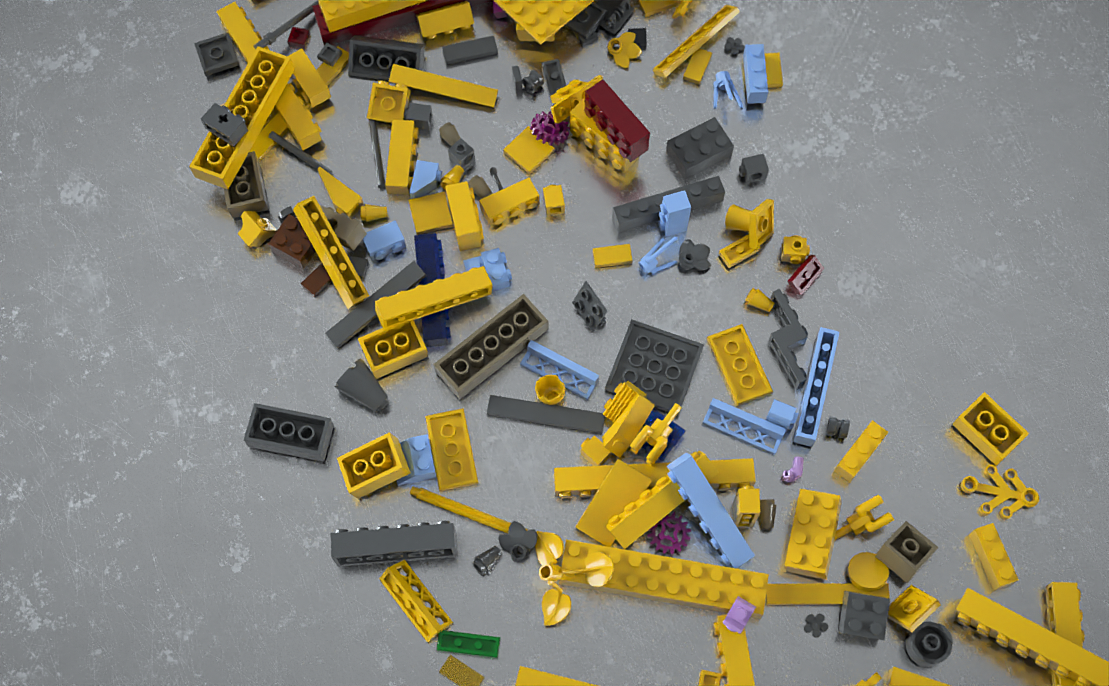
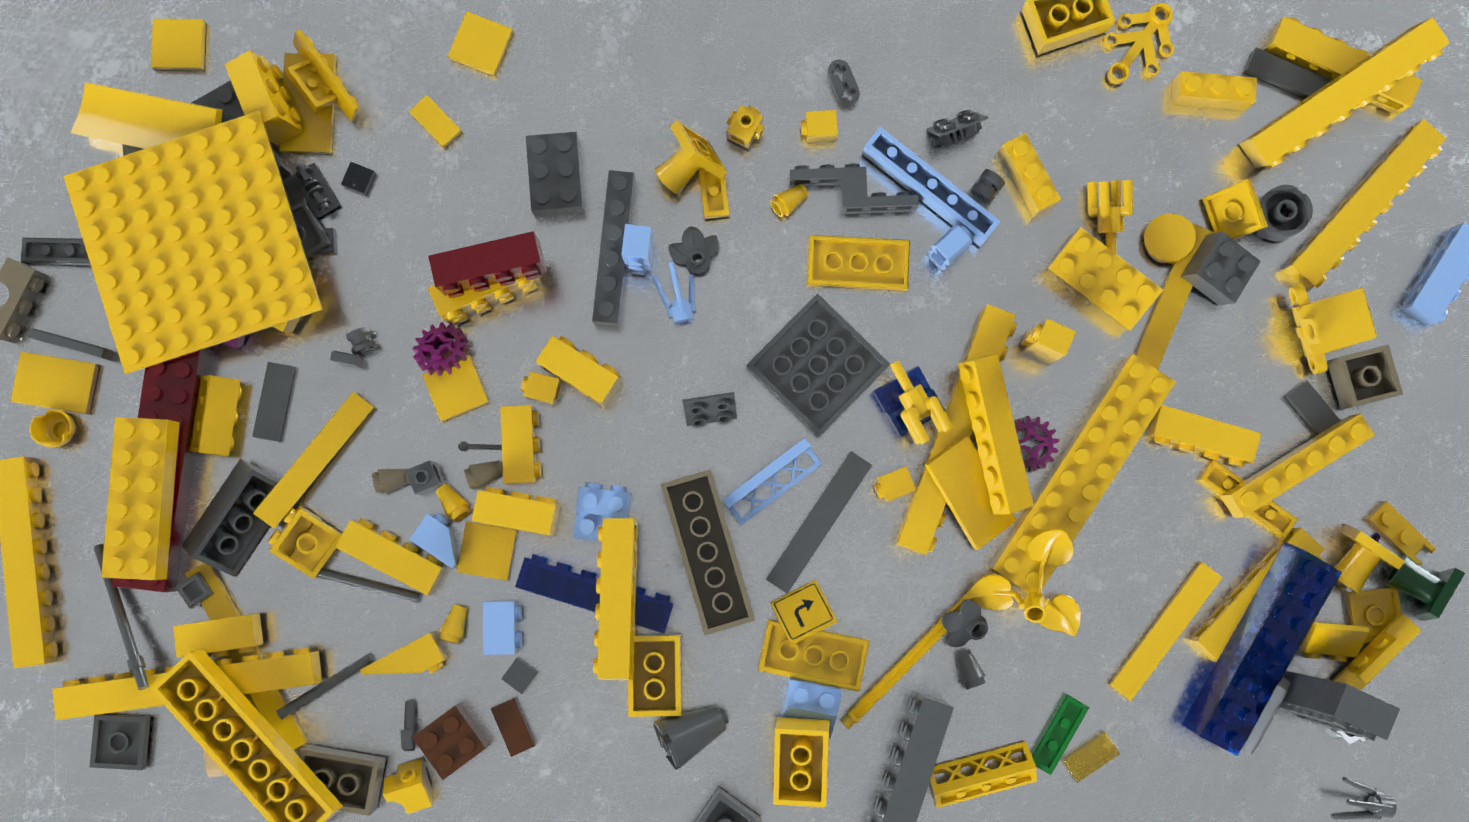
camera: 70 degrees left, 15 degrees up
dark grey brick [201,103,248,147] -> none
dark red tile [287,27,310,48] -> none
yellow brick [293,196,369,309] -> none
dark tan arch [320,205,367,251] -> none
dark grey tile [325,261,427,348] -> none
dark grey brick [404,103,433,130] -> none
yellow hair [535,375,566,405] -> none
dark grey tile [541,59,566,105] -> none
yellow bracket [550,75,603,123] -> none
yellow tile [593,244,633,268] -> none
yellow slope [602,394,655,458] -> none
yellow brick [603,381,647,423] -> none
yellow plate [607,32,642,68] -> none
yellow tile [653,5,740,78] -> none
light blue brick [667,452,755,569] -> none
light blue fence [702,398,786,455] -> none
light blue plant [713,71,743,108] -> none
lavender bracket [723,596,756,634] -> none
dark grey plant [724,37,745,55] -> none
dark grey brick [739,154,769,183] -> none
light blue brick [743,44,768,104] -> none
dark tan cone [759,499,777,529] -> none
lavender arm [782,457,804,482] -> none
plate [787,254,824,295] -> none
dark grey plant [804,613,828,637] -> none
dark tan brick [876,521,938,583] -> none
none -> yellow brick [535,335,622,408]
none -> yellow piece [770,580,838,645]
none -> yellow brick [801,110,838,143]
none -> dark grey beam [827,59,860,108]
none -> dark grey hinge [927,109,988,147]
none -> dark grey tile [1244,47,1332,98]

